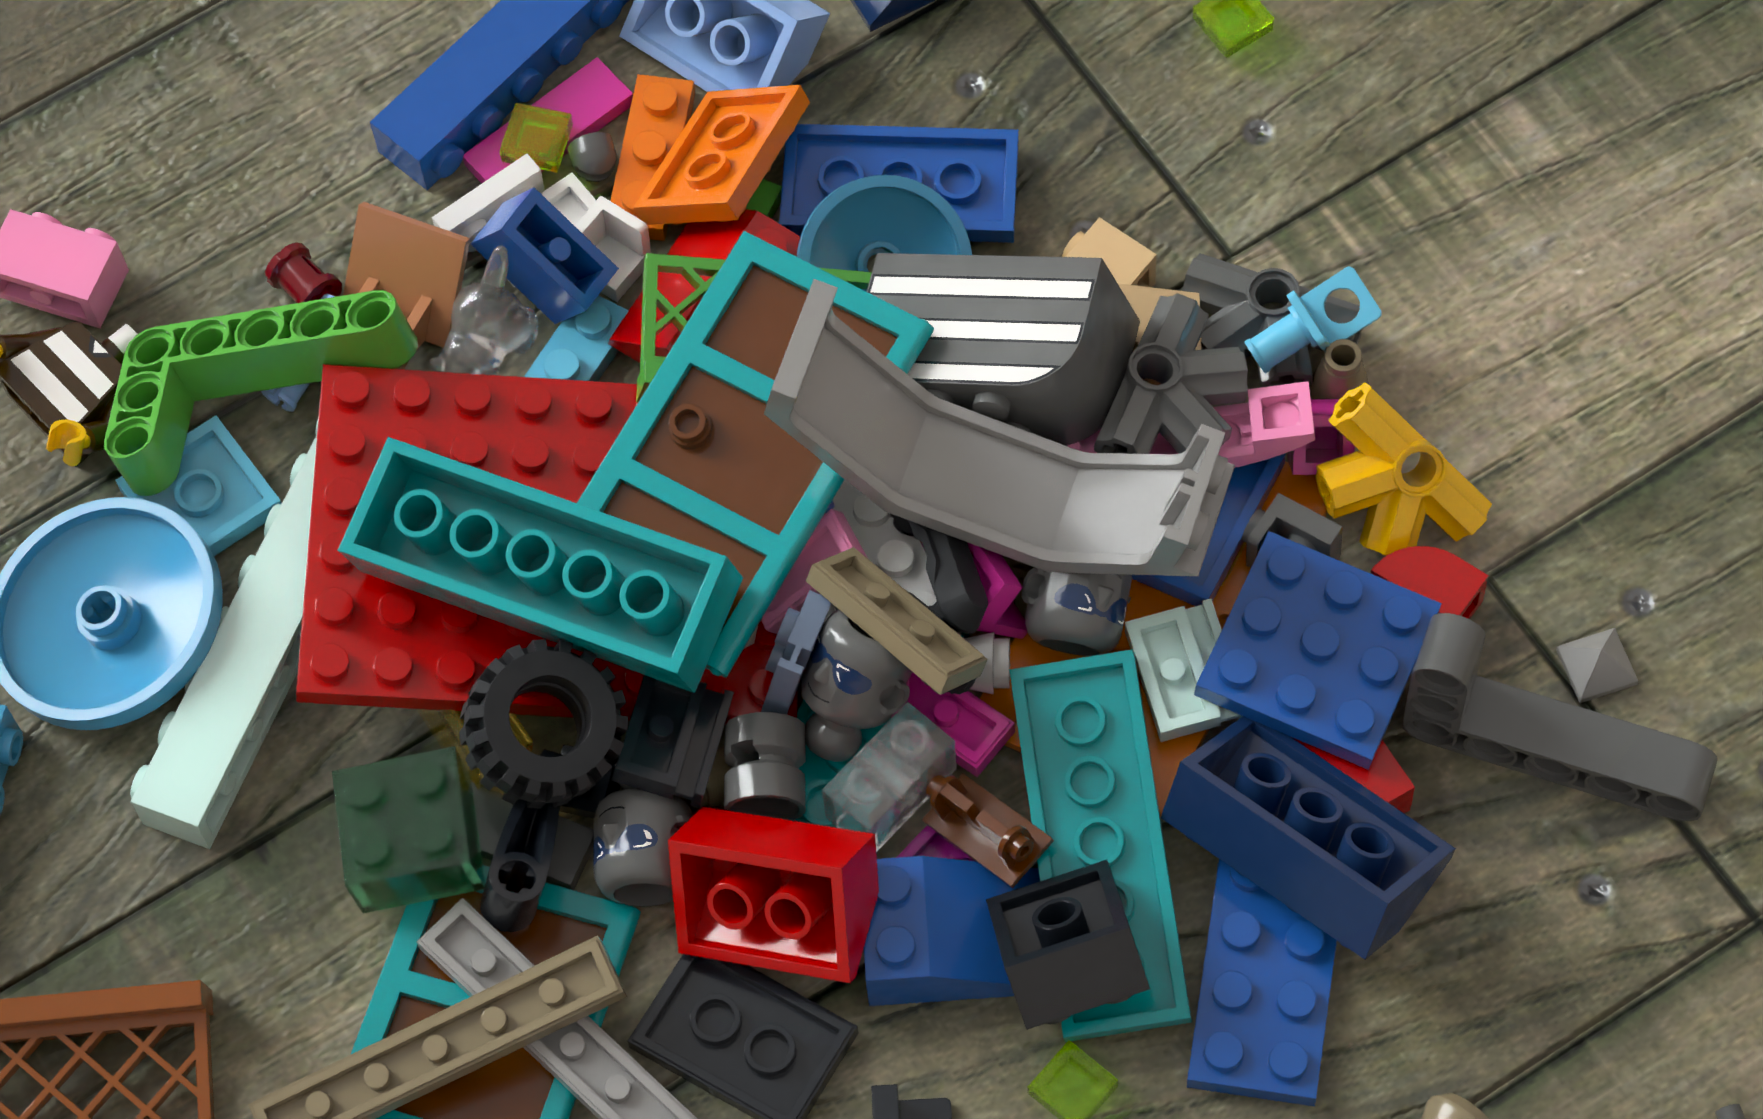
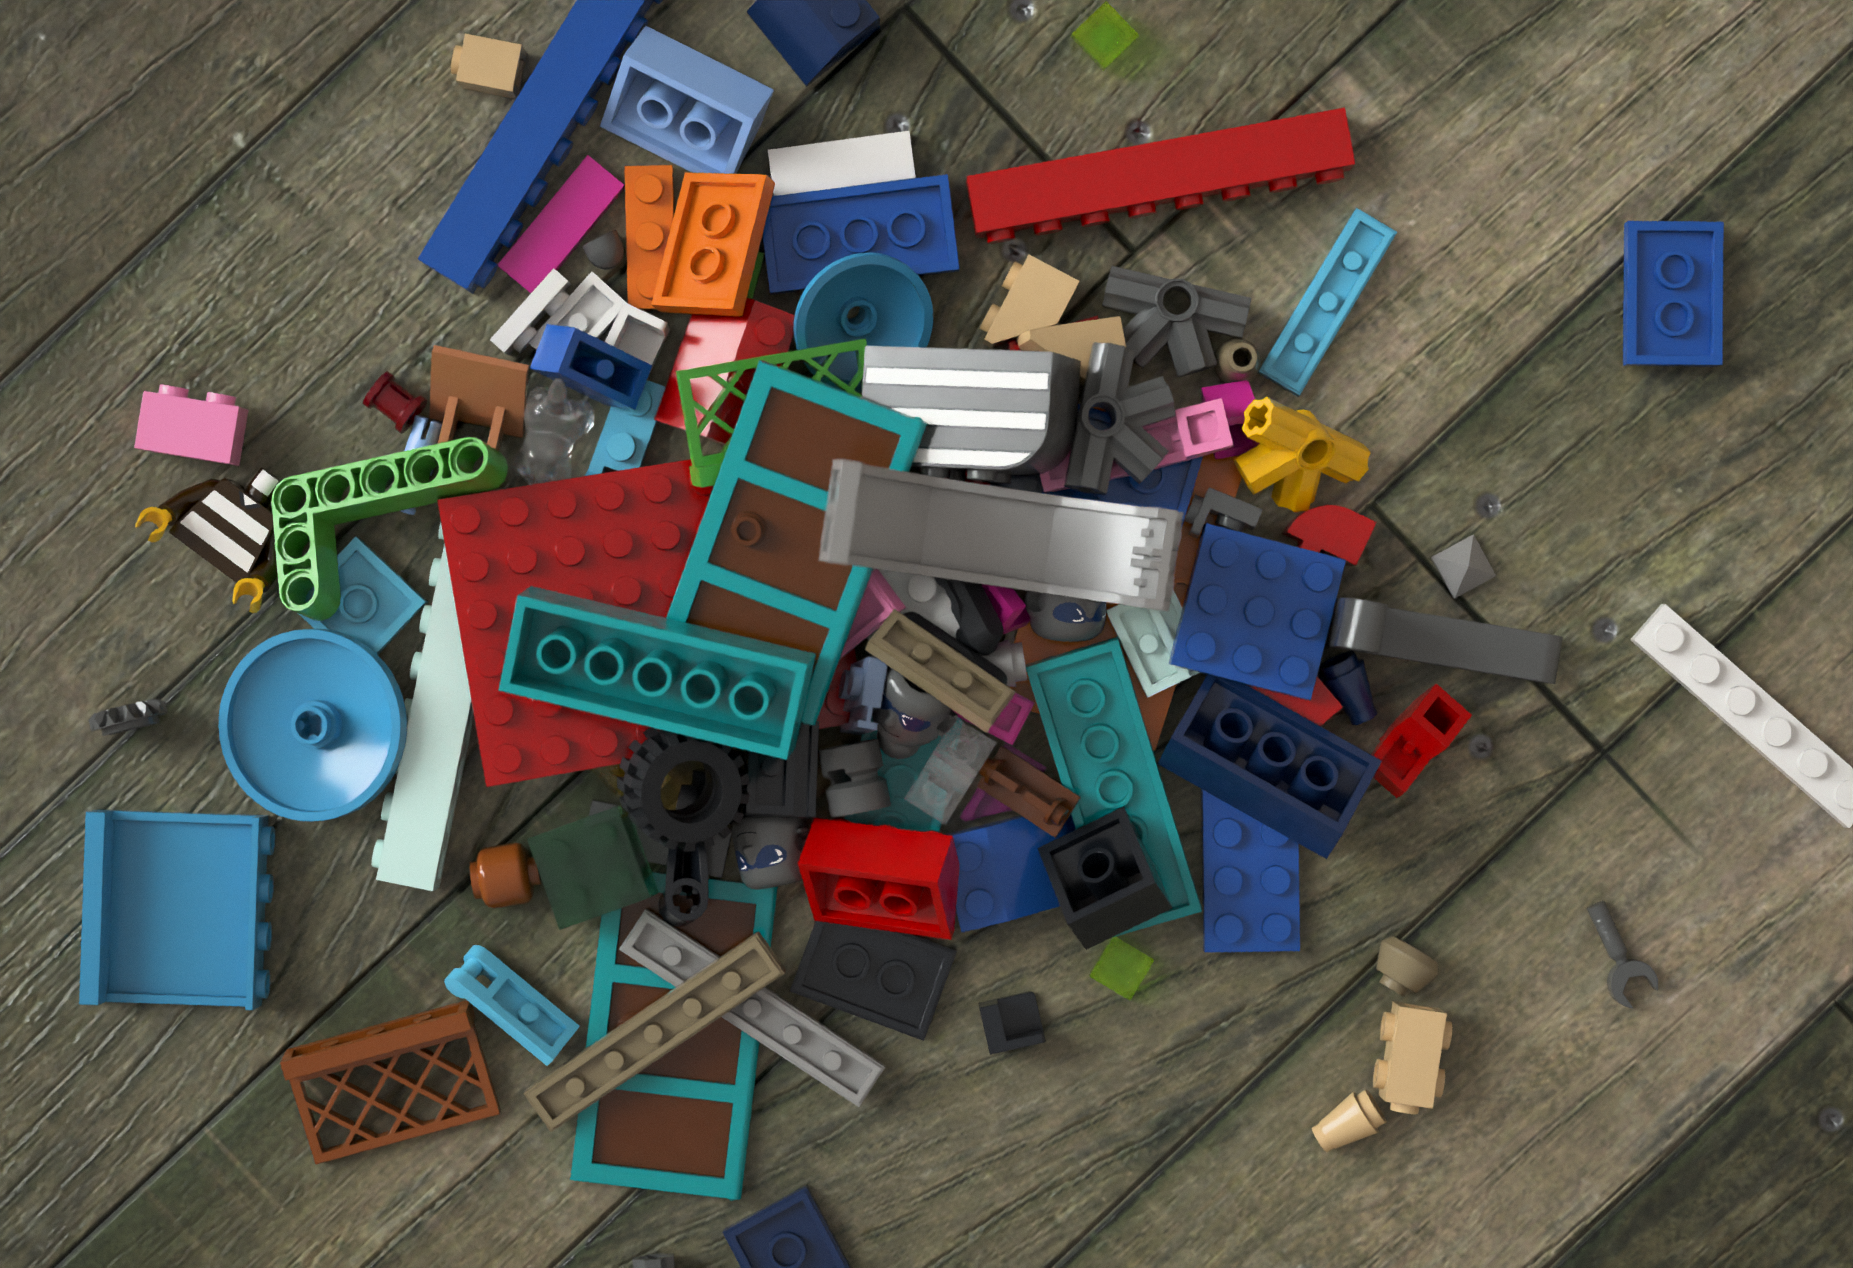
camera: 15 degrees left, 25 degrees up
clear neon green tile [499,103,573,173] -> none
medium azure bracket [1244,267,1382,374] -> none
none -> medium azure plate [444,945,580,1066]
none -> dark orange head [470,842,542,909]
none -> white tile [768,131,916,196]
none -> red brick [966,107,1355,244]
none -> medium azure tile [1259,208,1397,397]
none -> dark blue cone [1320,651,1378,725]
none -> red brick [1371,683,1472,798]

